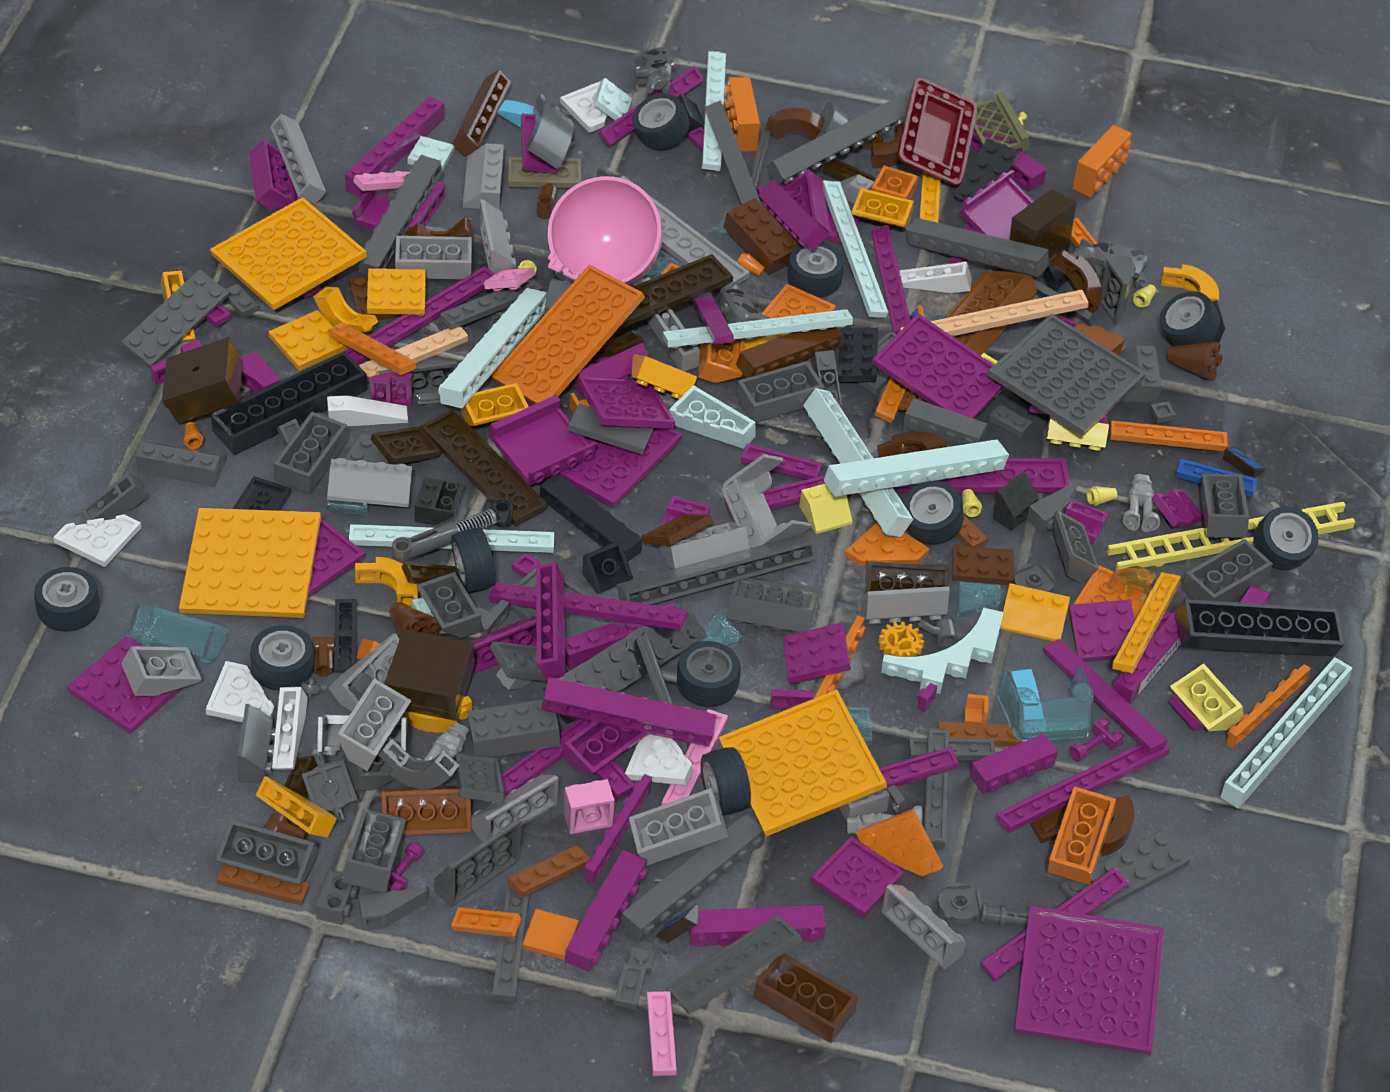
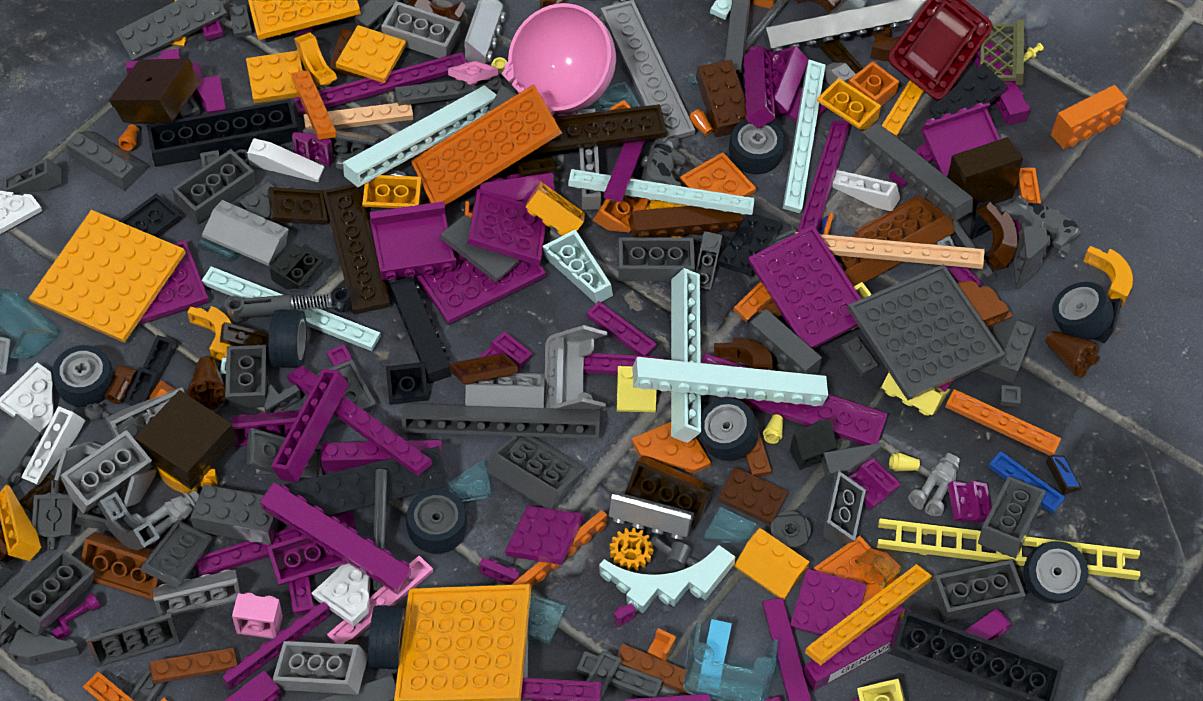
camera: 25 degrees right, 10 degrees up
light yellow cone [1133,285,1156,307] -> none

